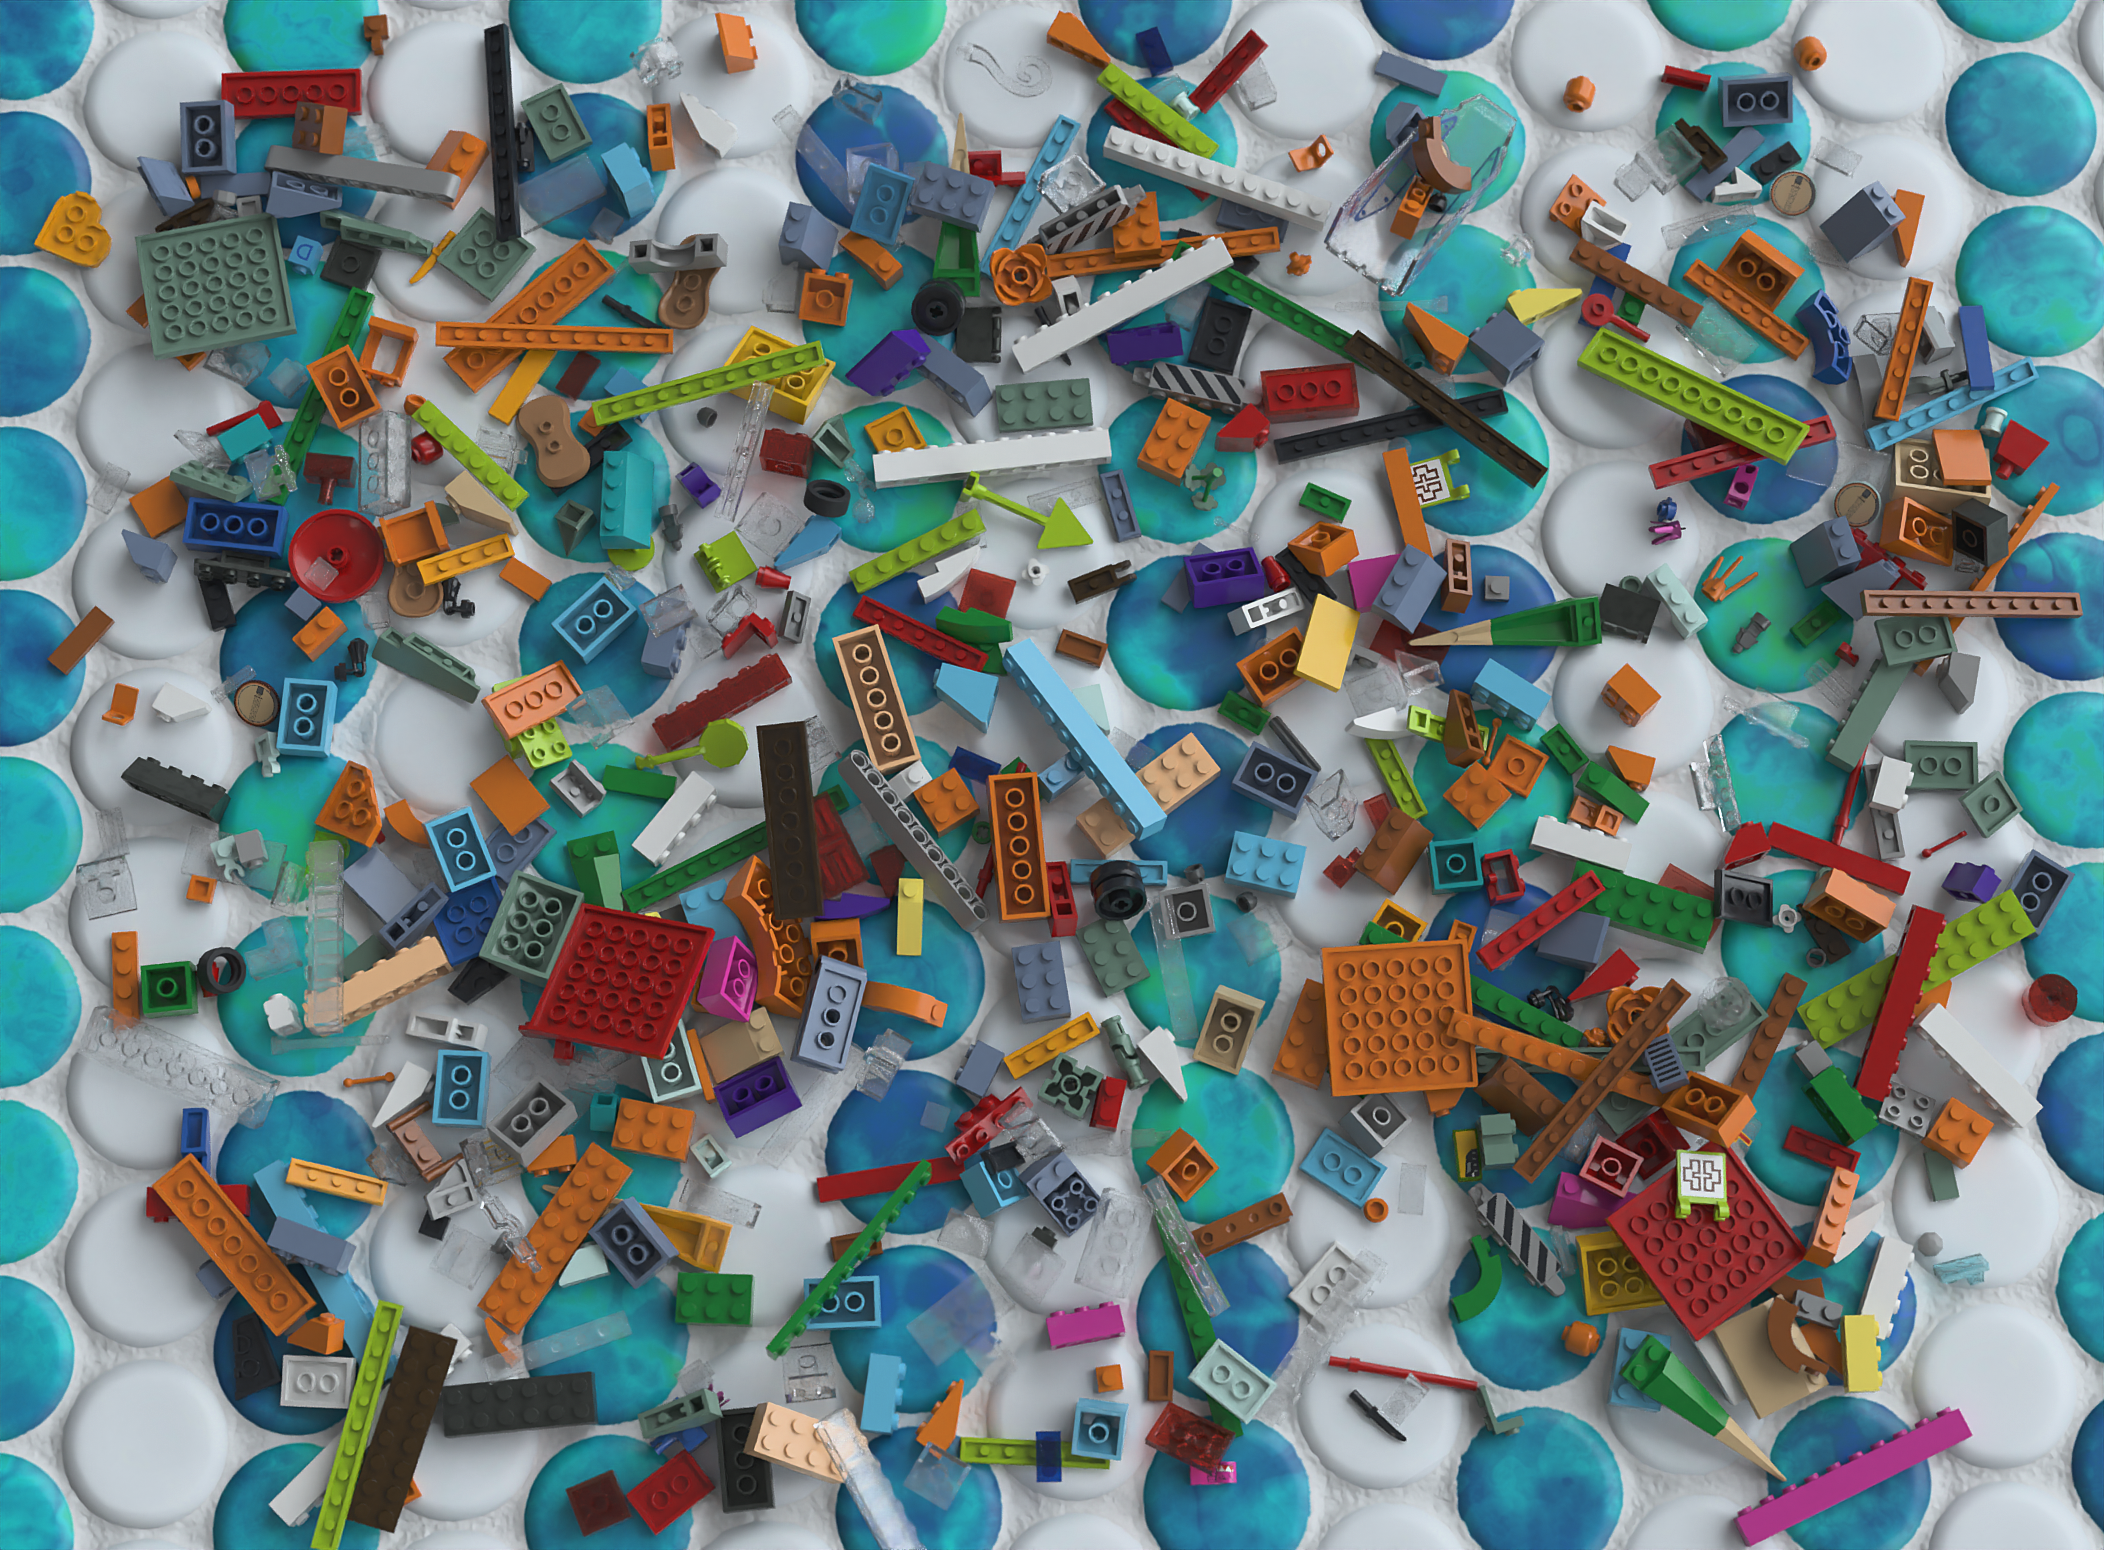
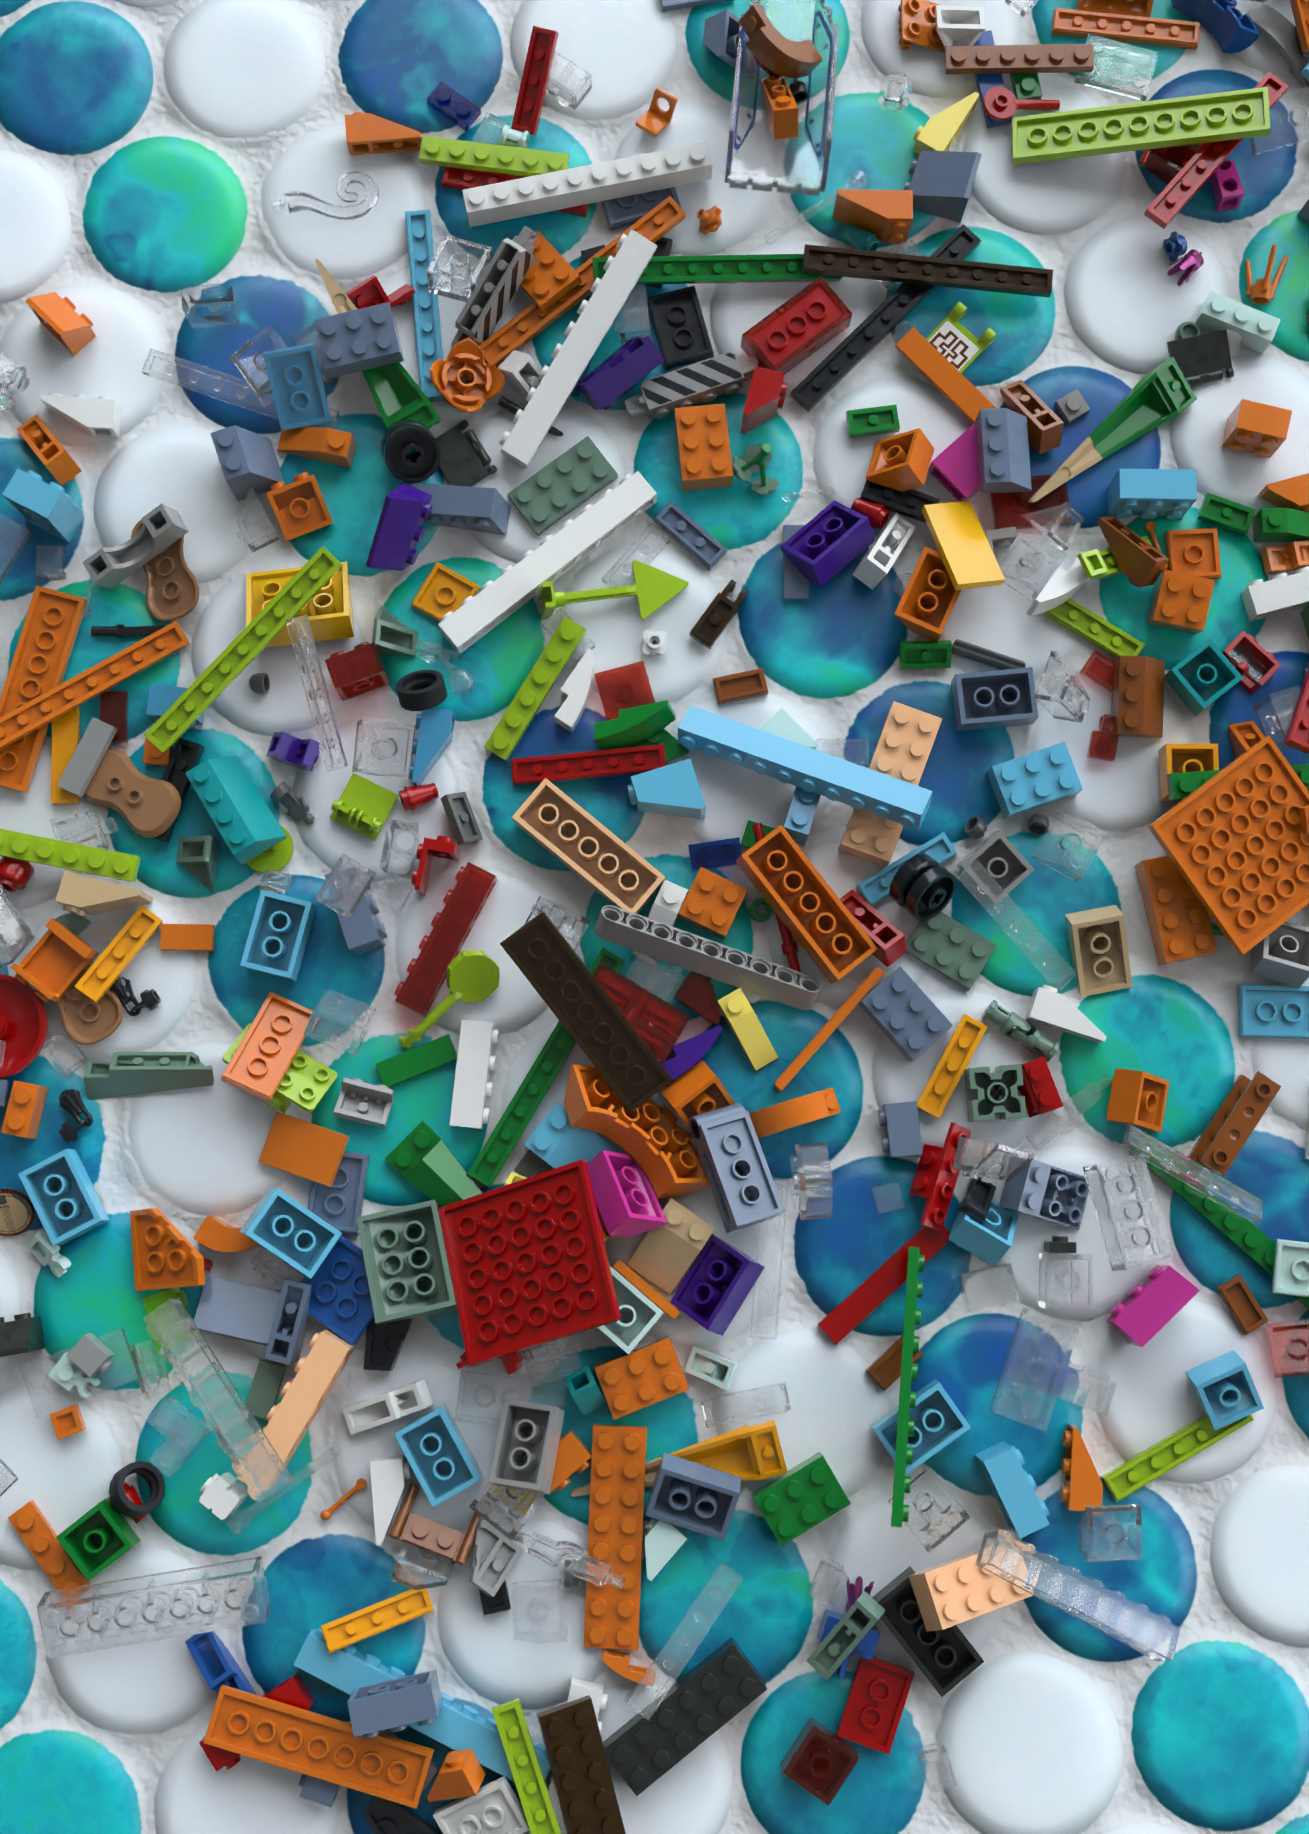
camera: 35 degrees left, 5 degrees up
clear blue plate [1036,1431,1062,1483] -> none
orange plate [1095,1364,1124,1393] -> none
none -> light grey tile [57,717,118,798]
none -> orange tile [773,967,885,1092]

